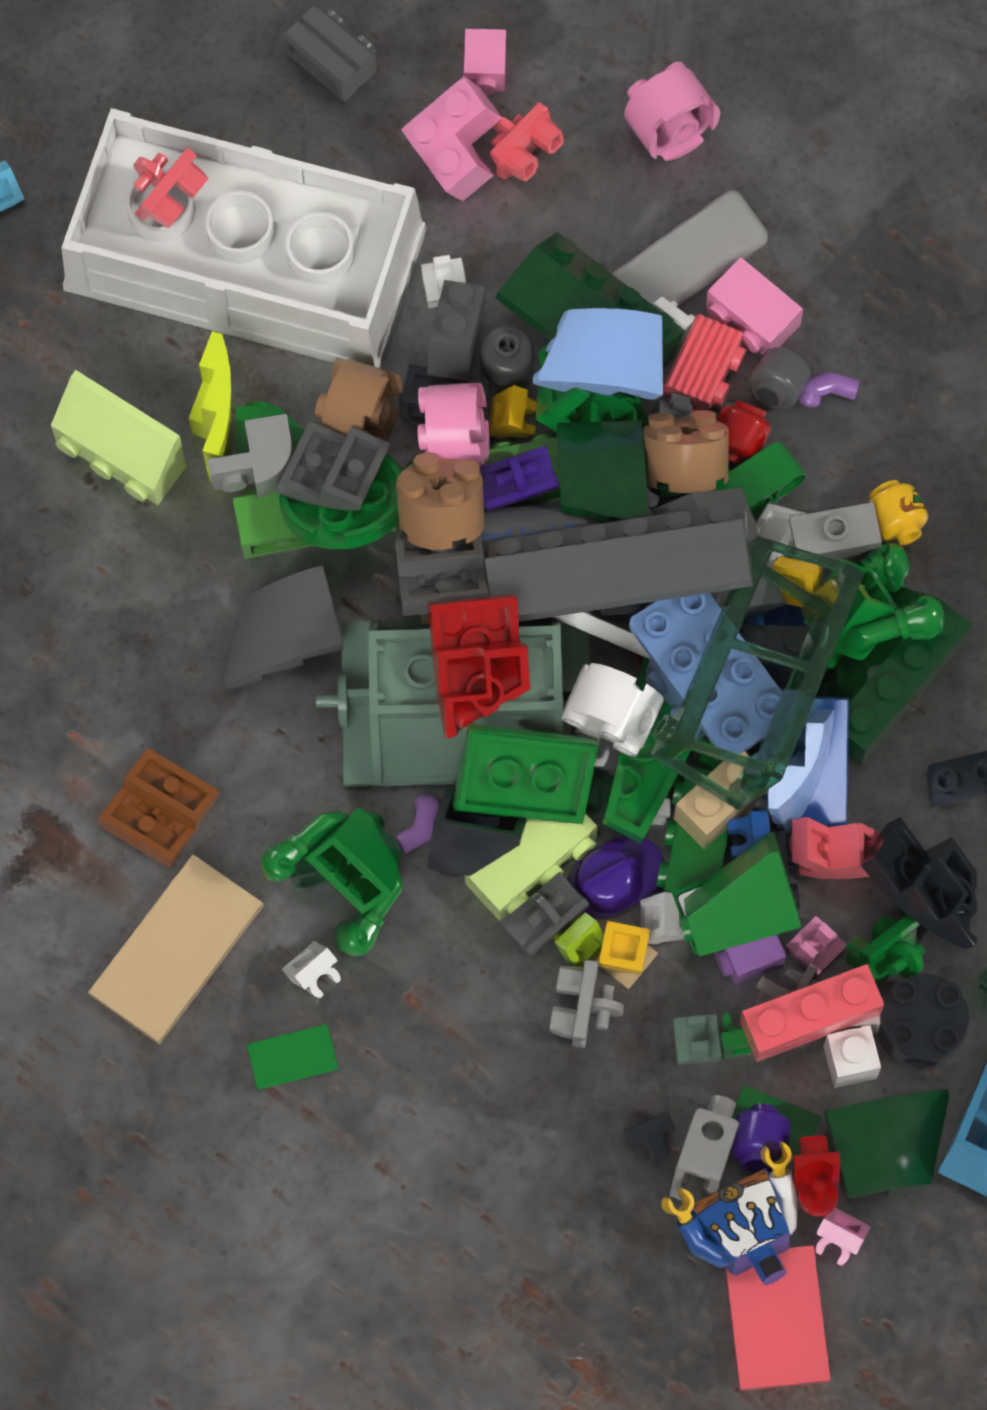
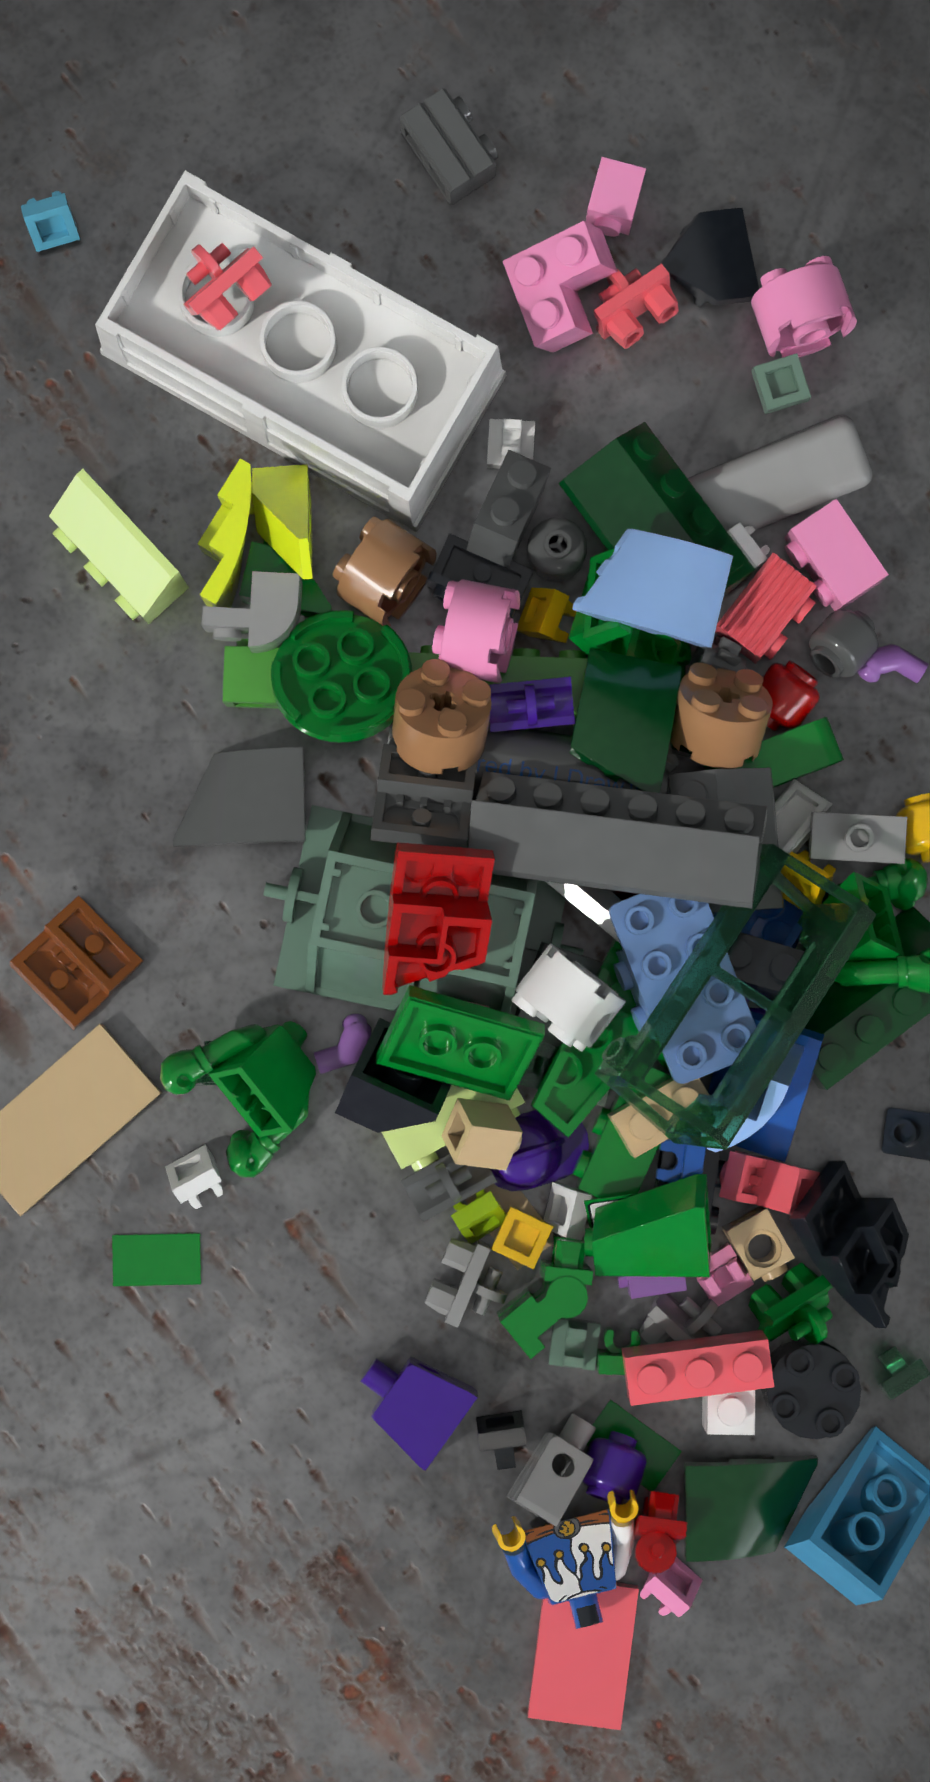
camera: 10 degrees right, 15 degrees up
dark grey slope [276,421,391,510] -> none
none -> neon yellow slope [249,464,313,579]
none -> dark purple torso [360,1357,478,1471]
none -> tan brick [442,1098,523,1170]
none -> green hips [496,1235,593,1359]
none -> black slope [659,208,759,307]
none -> tan brick [721,1206,795,1282]
none -> sand green tile [751,353,811,414]

